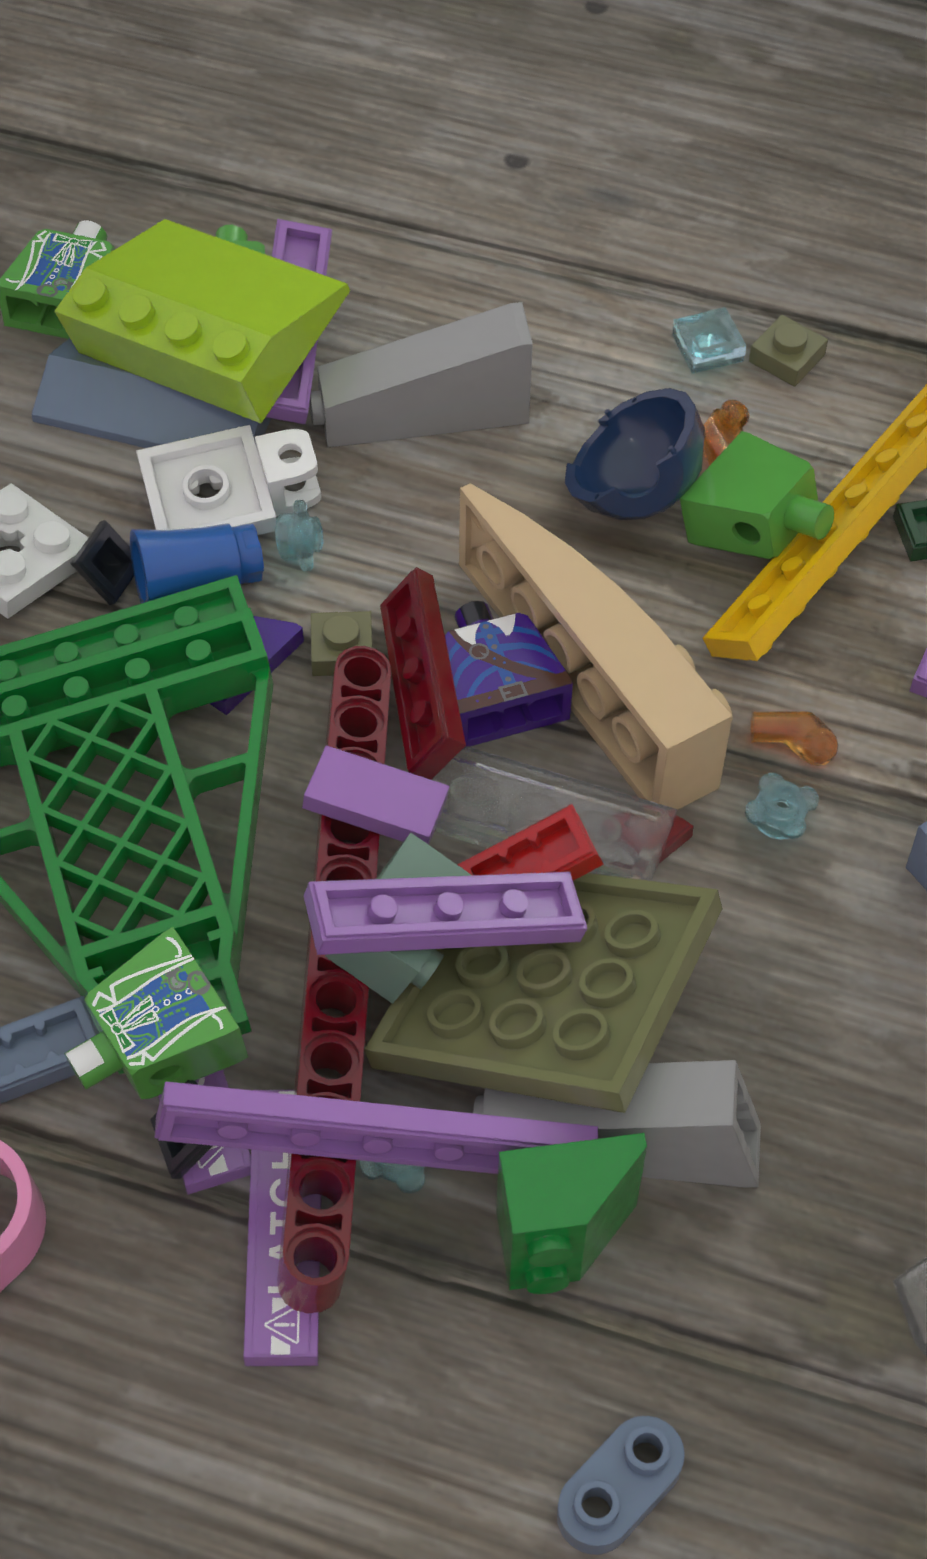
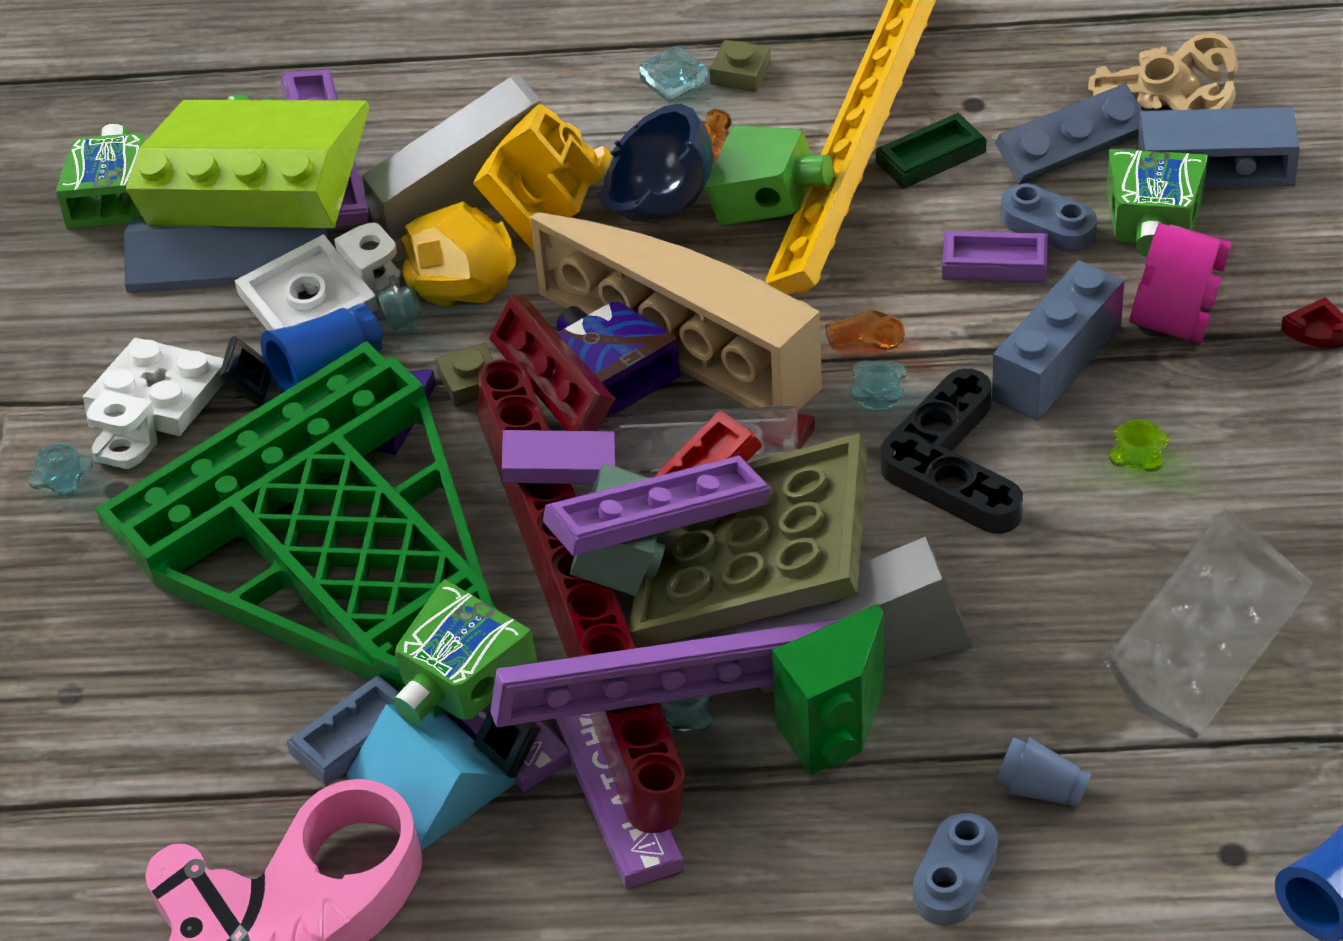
camera: 15 degrees left, 10 degrees down
none -> medium azure slope [347,704,515,850]
none -> yellow helmet [401,201,516,307]
none -> yellow slope [473,103,612,252]
none -> black beam [881,369,1023,534]
none -> sand blue cone [996,737,1091,808]

